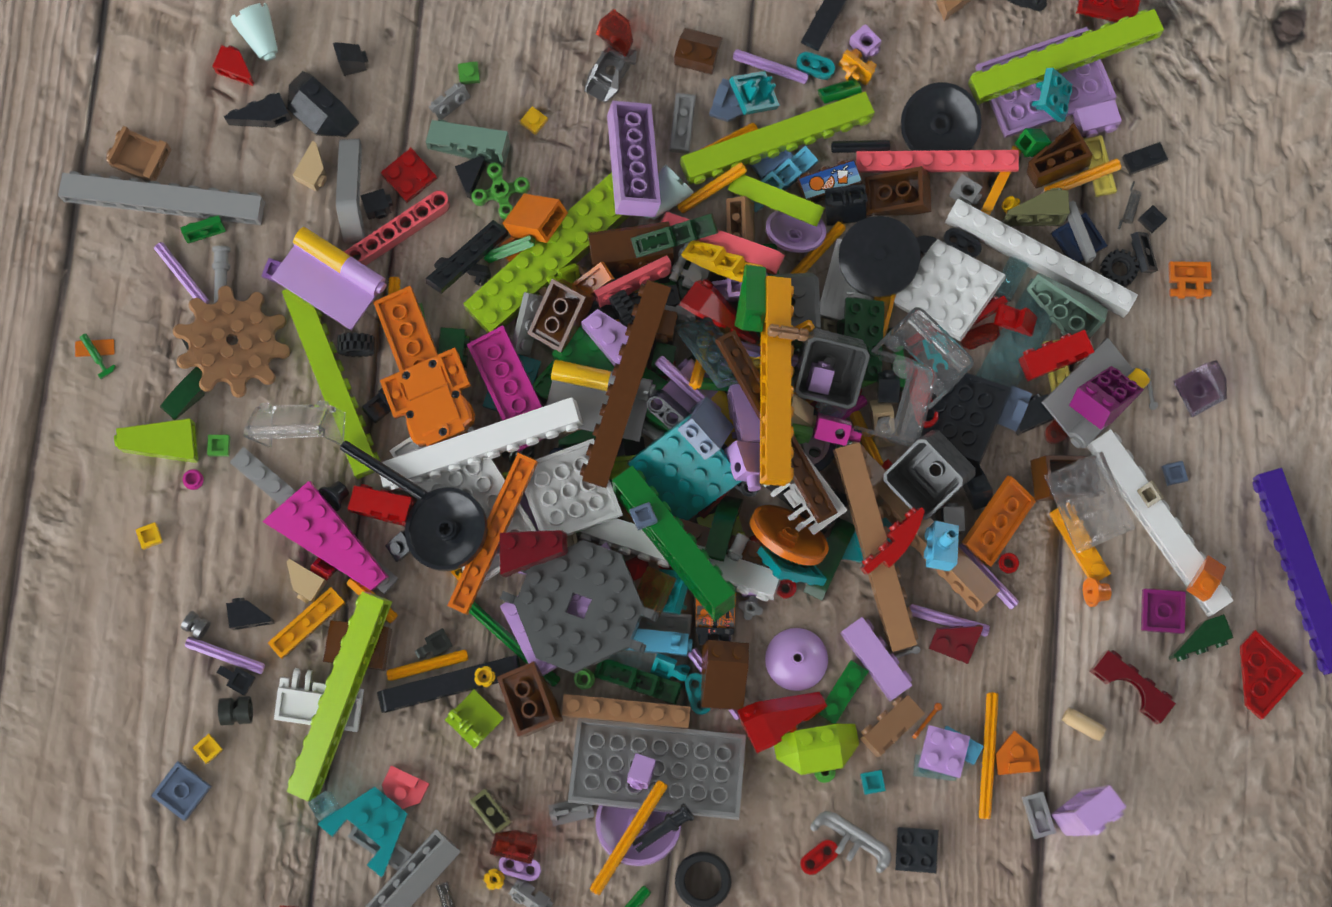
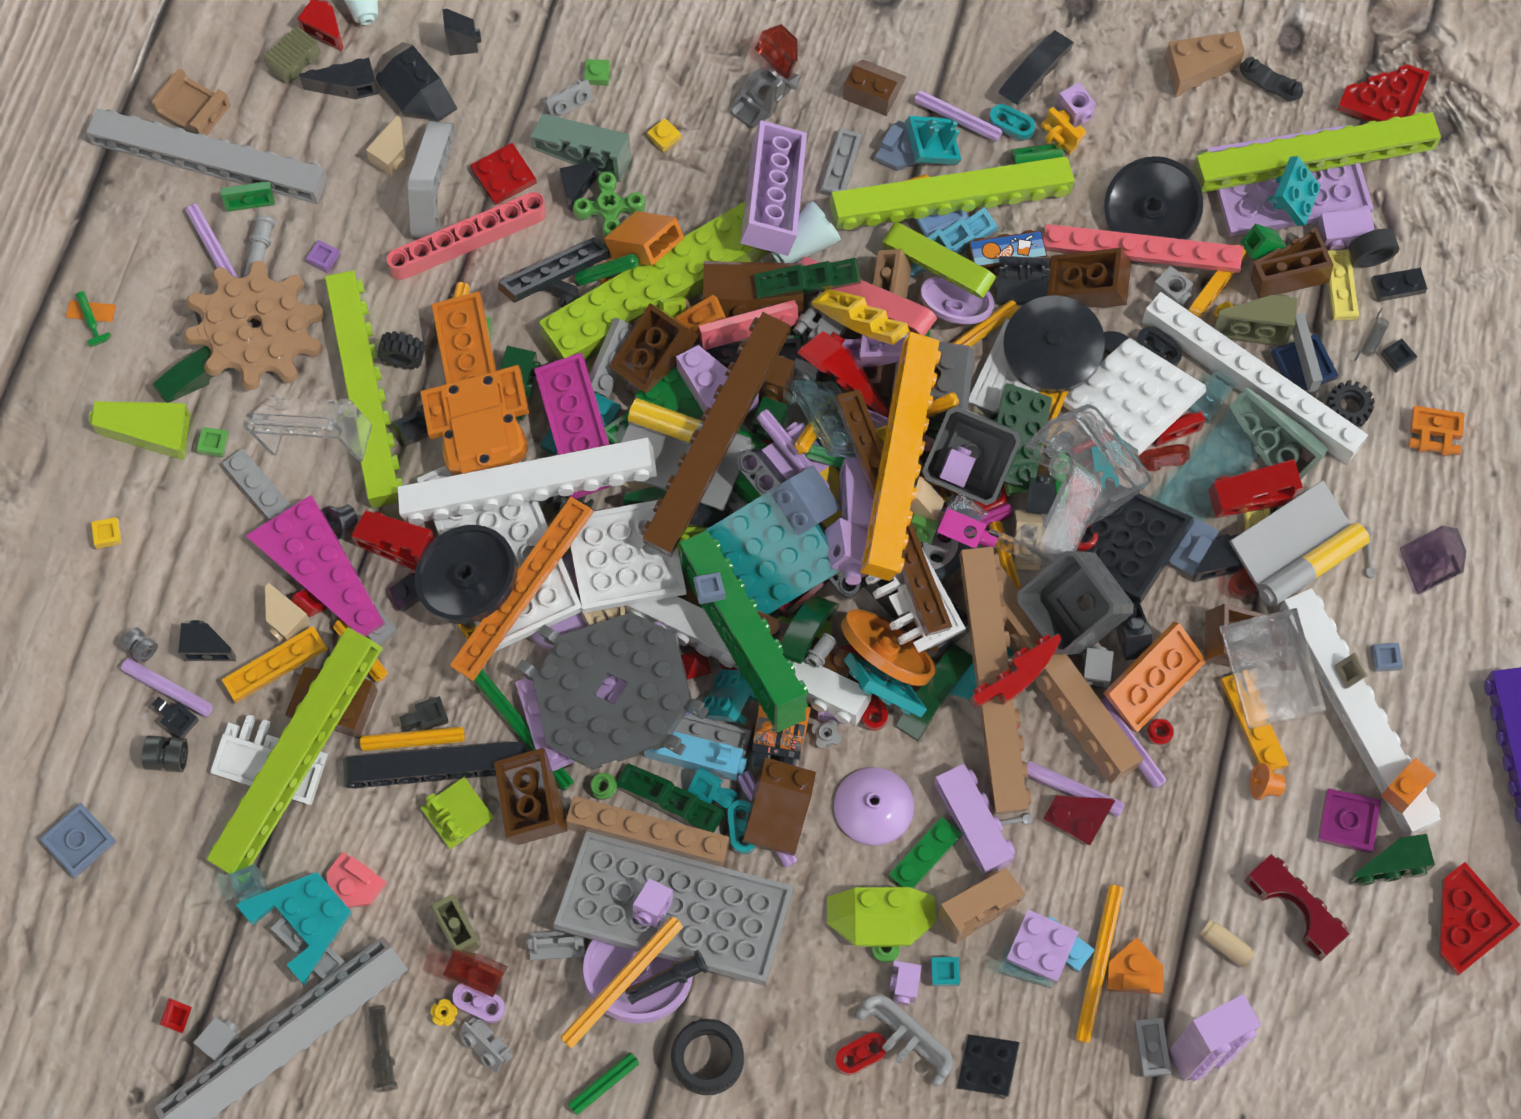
camera: 10 degrees right, 10 degrees down
dark pink plate [183,469,204,490] -> none
yellow plate [193,734,224,764] -> none
lavender door [271,227,387,331] -> none
black axle [340,441,428,501] -> none
black brick [360,188,393,220] -> none
yellow plate [474,666,495,687] -> none
dark red wedge [500,530,567,578] -> none
black tyre [609,290,635,327] -> none
clear orange plate [637,566,677,617] -> none
light orange axle [677,162,747,213] -> none
green slope [735,264,766,332] -> none
red wedge [737,692,827,753] -> none
medium nougat axle [768,324,809,342] -> none
black axle [831,140,890,153] -> none
orange hinge [912,703,942,739] -> none
medium azure brick [924,521,959,572] -> none
red slope [994,303,1037,337] -> none
light orange axle [1044,159,1122,192] -> none
magenta slope [1069,366,1144,430] -> none
black plate [1131,232,1158,274] -> none
none -> olive brick [264,26,321,83]
none -> lavender brick [890,961,922,1006]
none -> black tyre [1348,228,1400,268]

